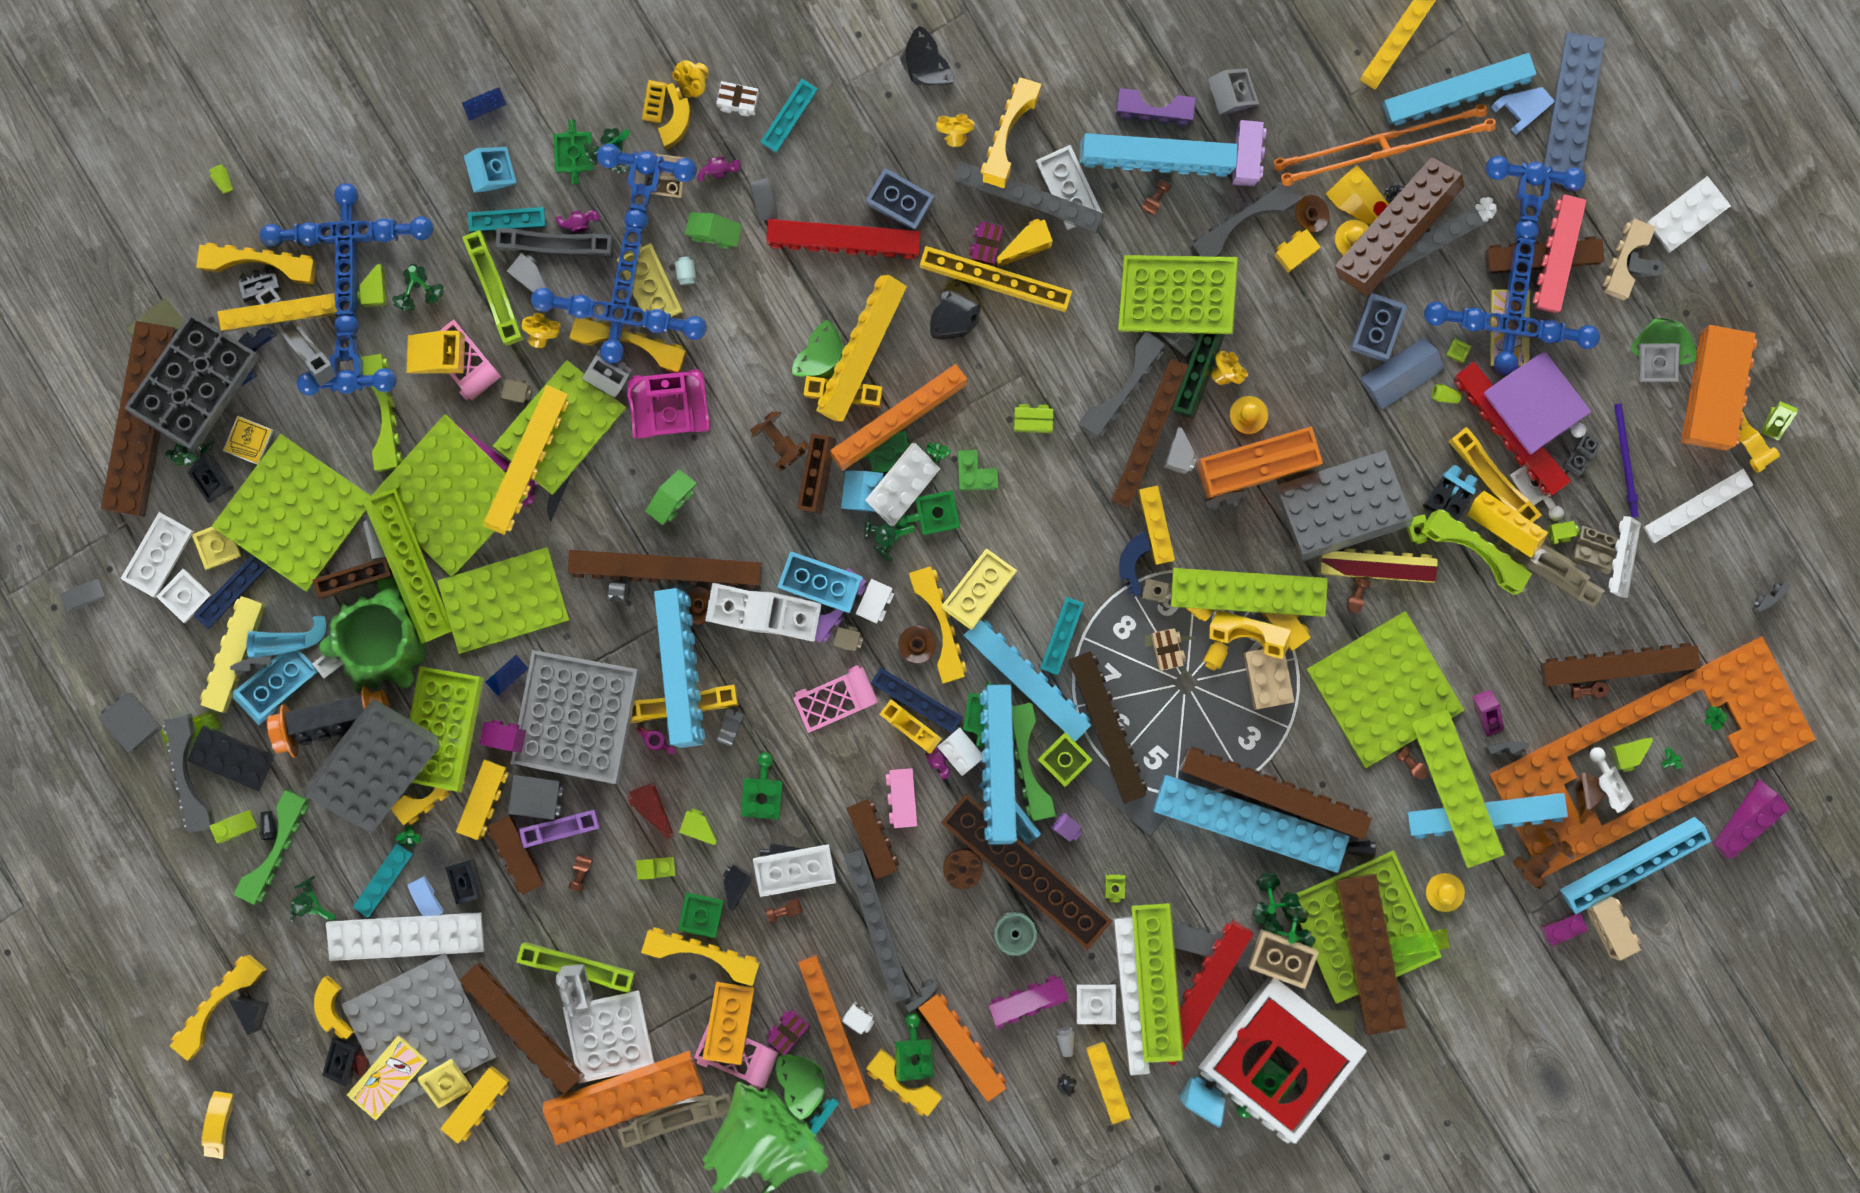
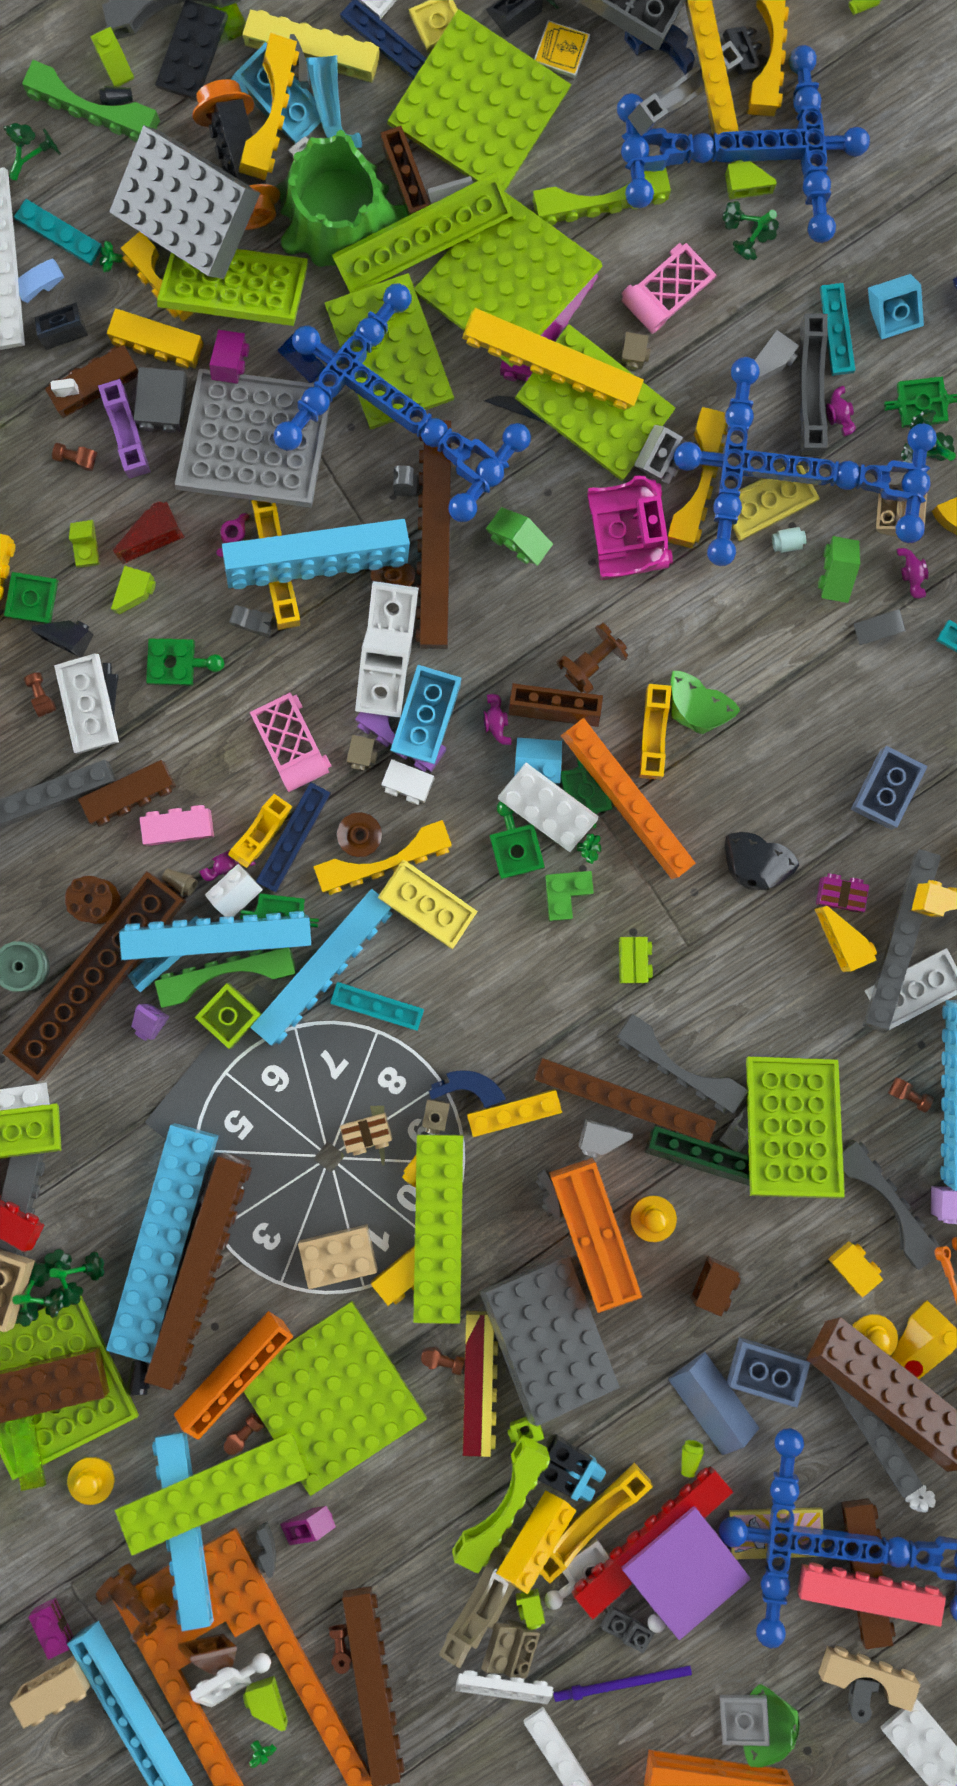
camera: 85 degrees right, 0 degrees up
yellow slope [406,331,465,373] -> none
lime arch [462,230,524,346] -> none
yellow plate [521,313,560,348] -> none
red brick [766,219,921,260] -> none
yellow brick [816,275,907,422] -> none
dark green plant [864,516,915,562] -> none
yellow brick [920,246,1072,313] -> none
dark brown brick [1068,651,1148,804] -> none
lime brick [1105,874,1125,902] -> none
yellow brick [1203,641,1229,671] -> none
yellow arch [1209,610,1291,659] -> none
yellow plate [1211,351,1248,385] -> none
reddish brown dish [1295,195,1329,232] -> none
black plant [1384,184,1404,203] -> none
lime tile [1445,338,1472,364] -> none
none -> white tile [51,379,79,397]
none -> dark tan cone [162,868,198,896]
none -> orange brick [174,1311,294,1440]
none -> yellow arch [238,33,299,180]
none -> blue piece [273,283,531,522]
none -> magenta piece [483,694,511,745]
none -> reddish brown brick [690,1256,741,1317]

